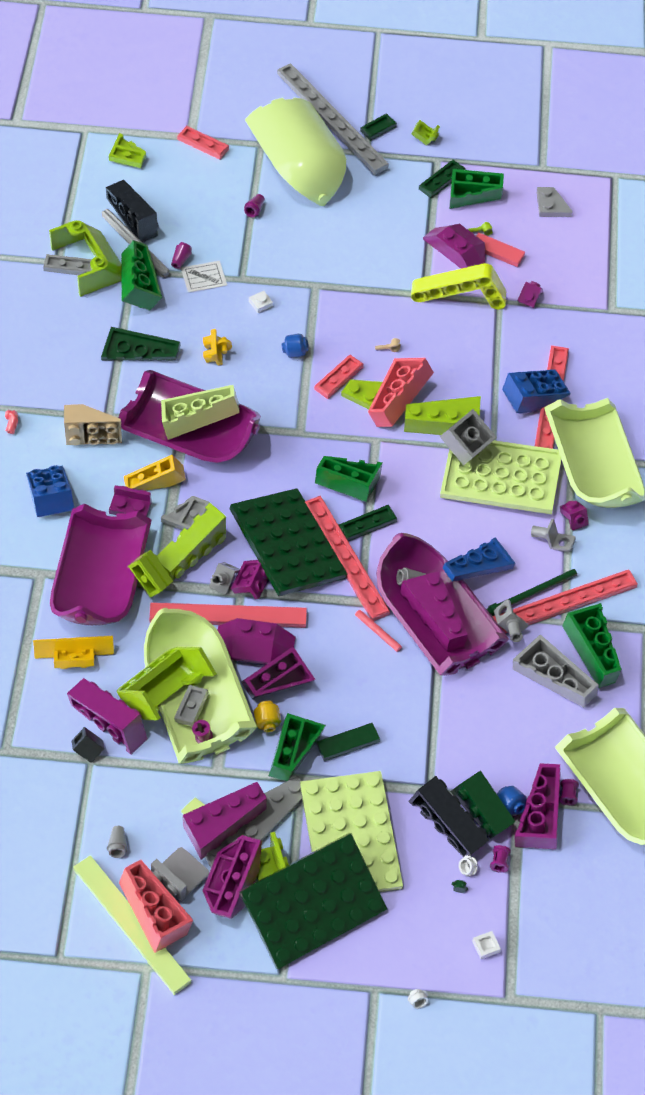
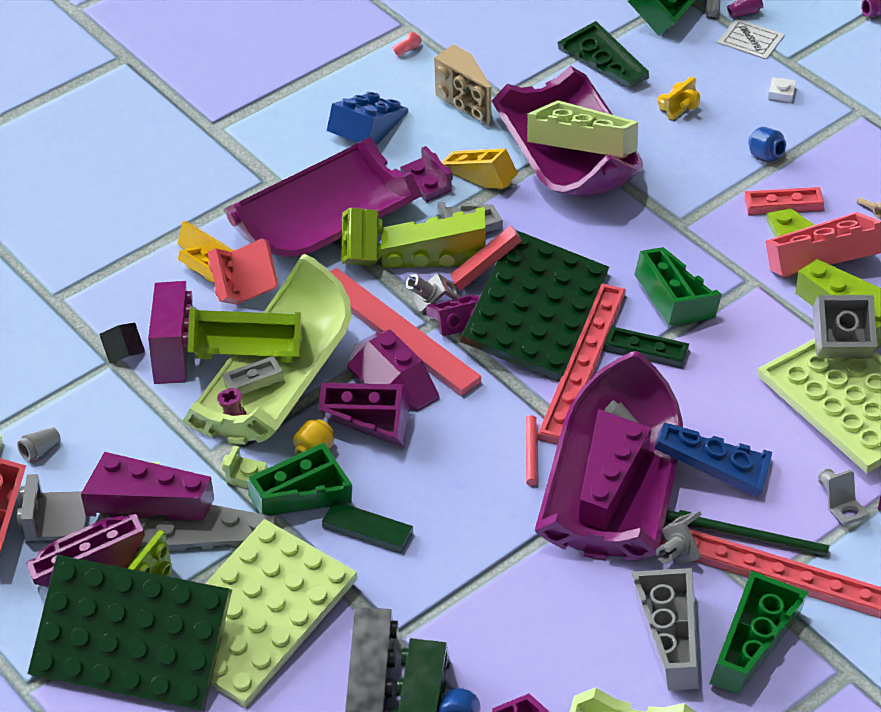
camera: 50 degrees right, 10 degrees down
none -> coral bracket [208,239,278,305]
none -> yellowish green bracket [222,446,268,489]
none -> coral tile [450,225,522,290]

